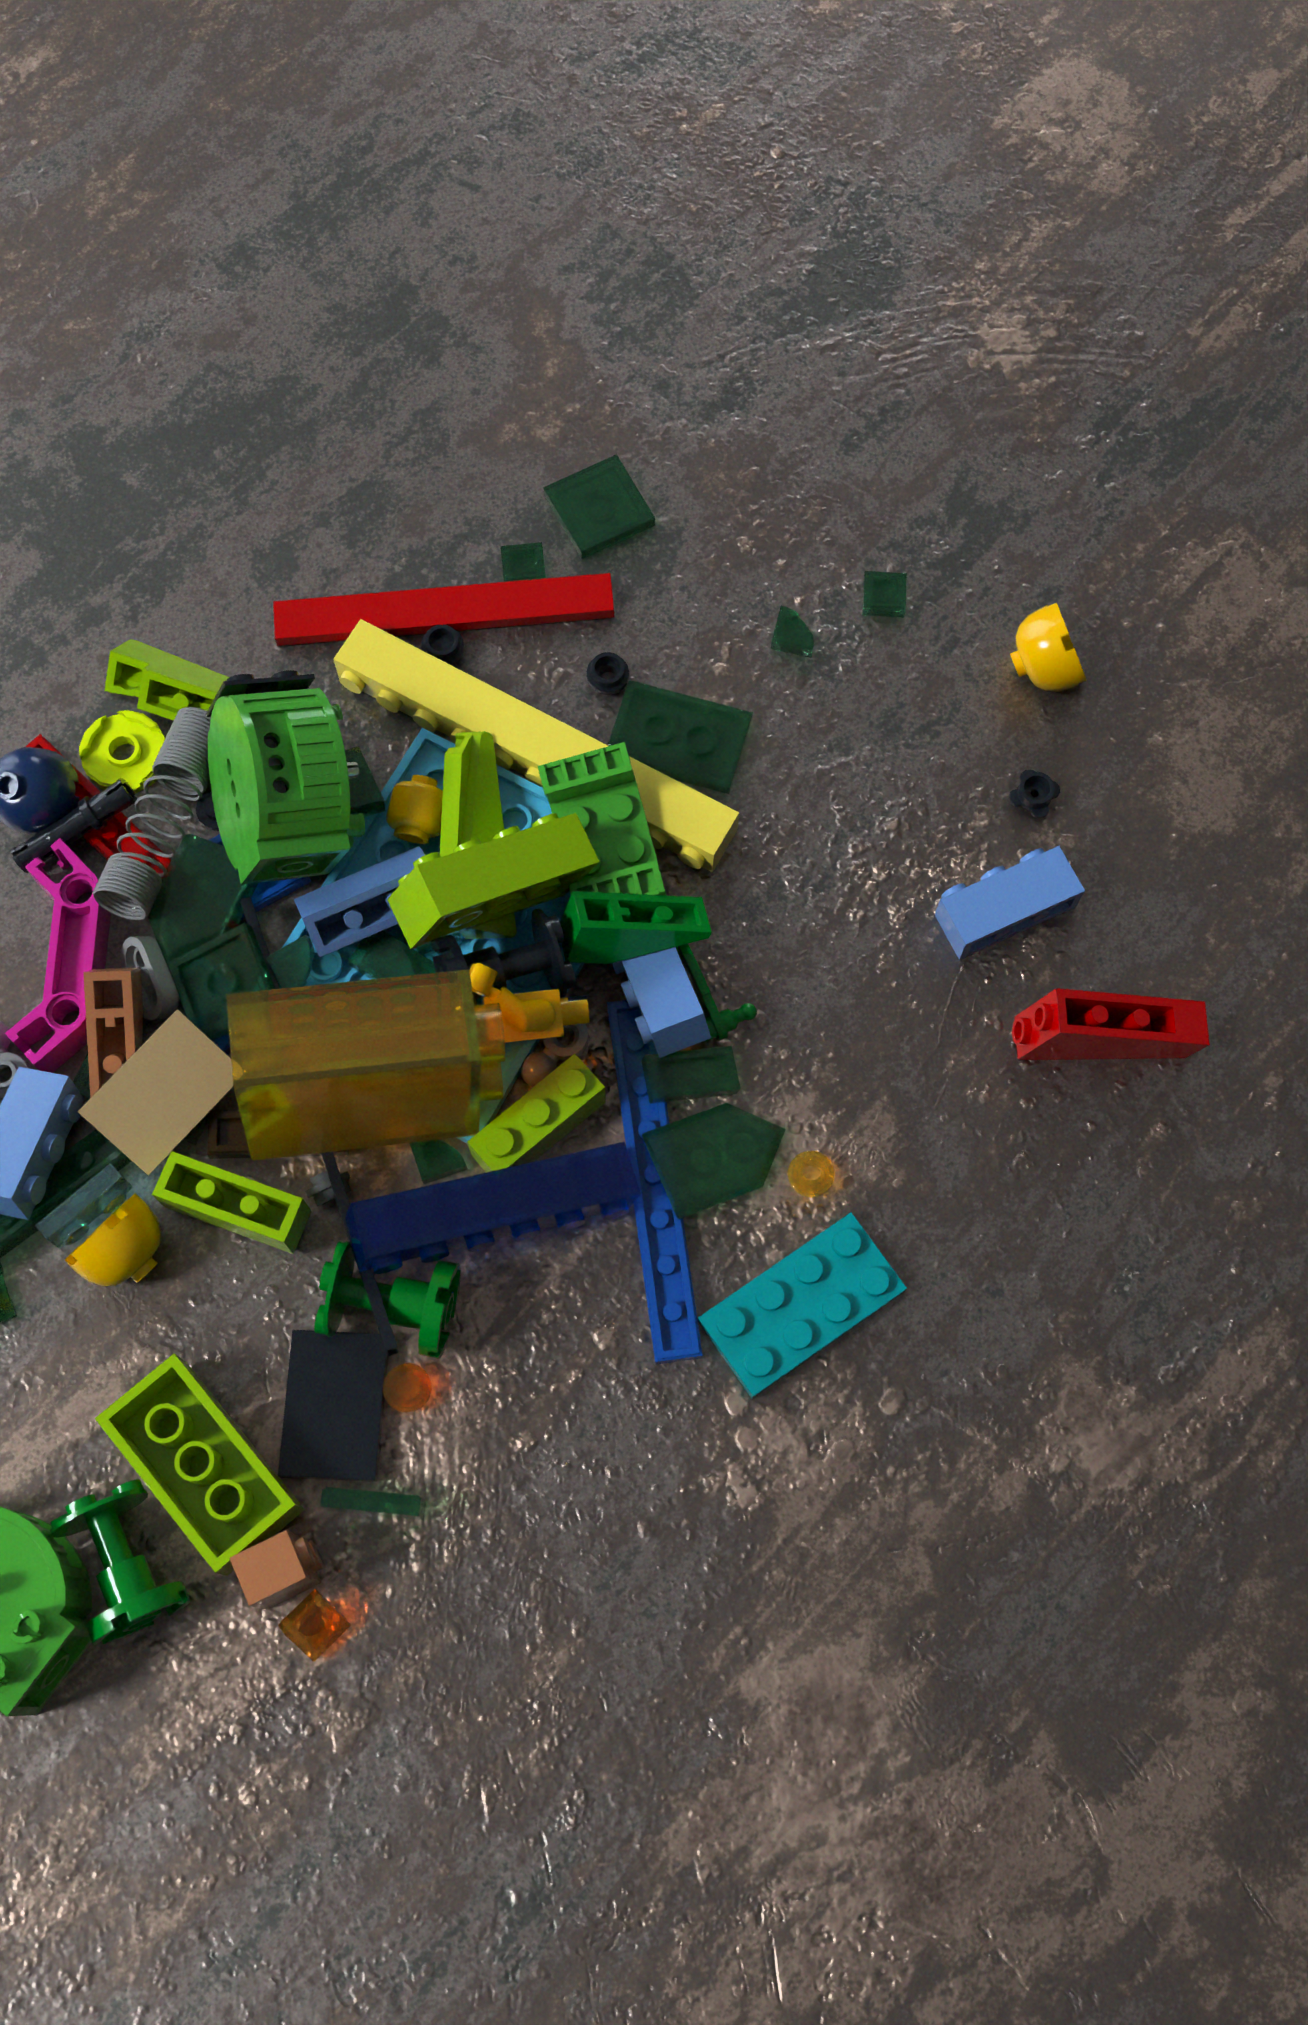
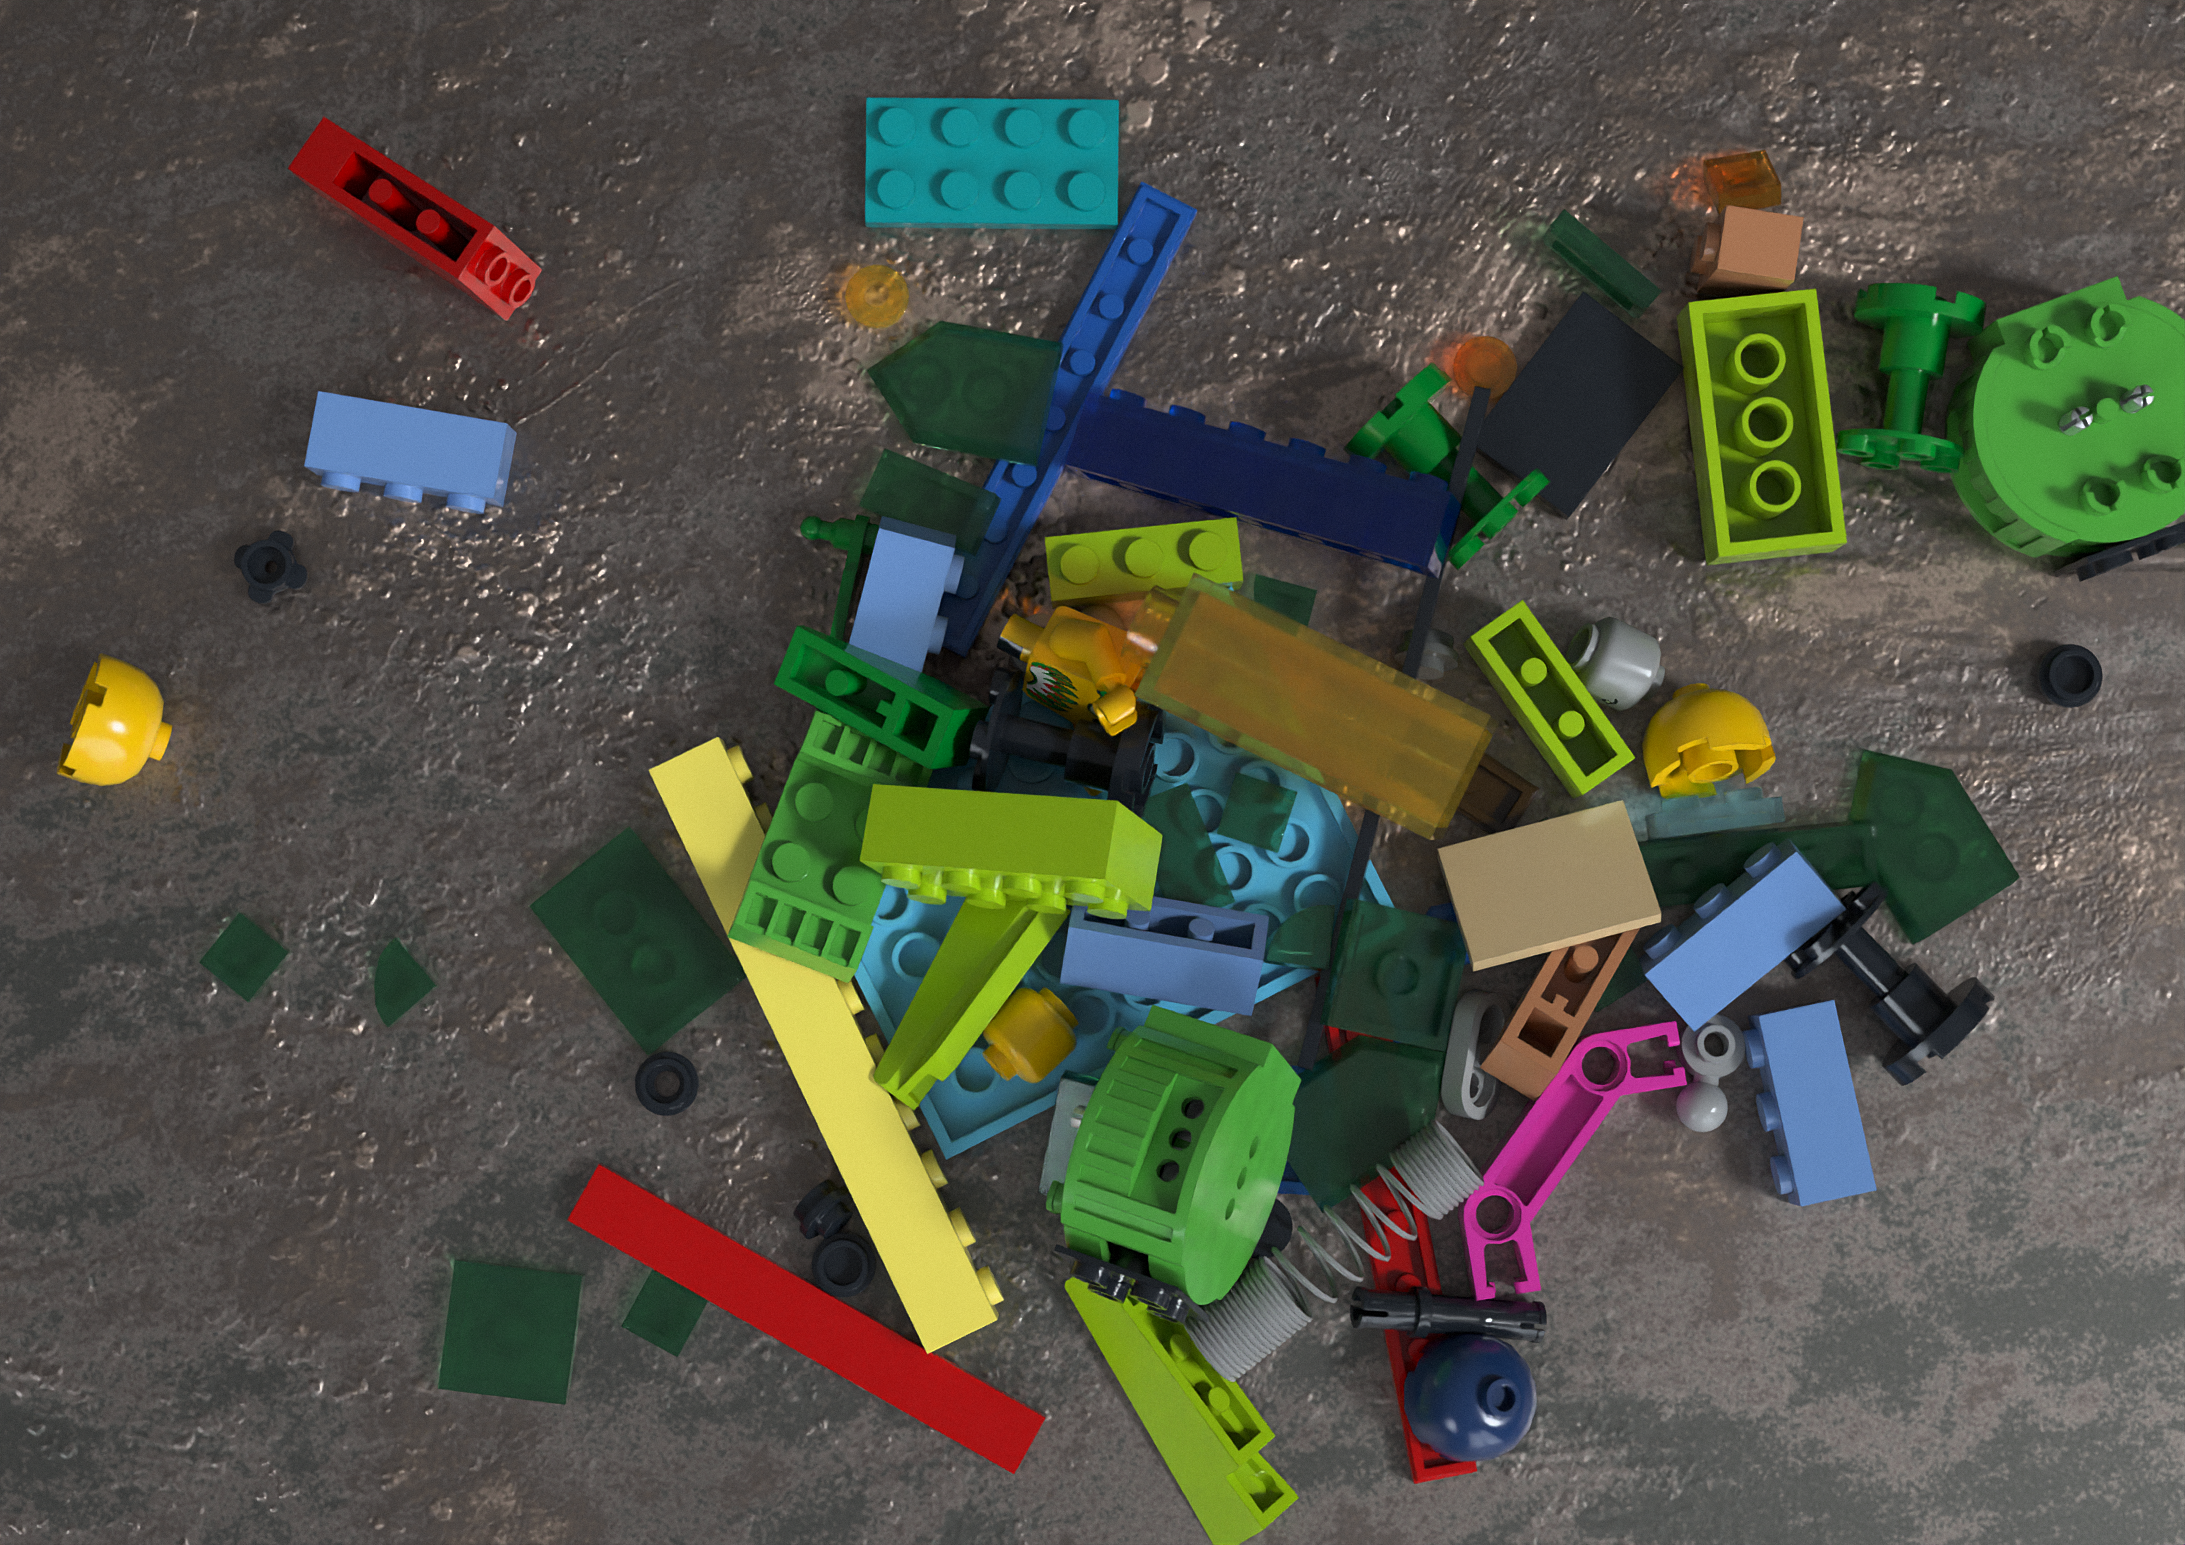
camera: 145 degrees left, 15 degrees up
neon yellow tile [79,710,165,793] -> none
none -> black plate [793,1180,853,1239]
none -> light grey head [1565,617,1665,711]

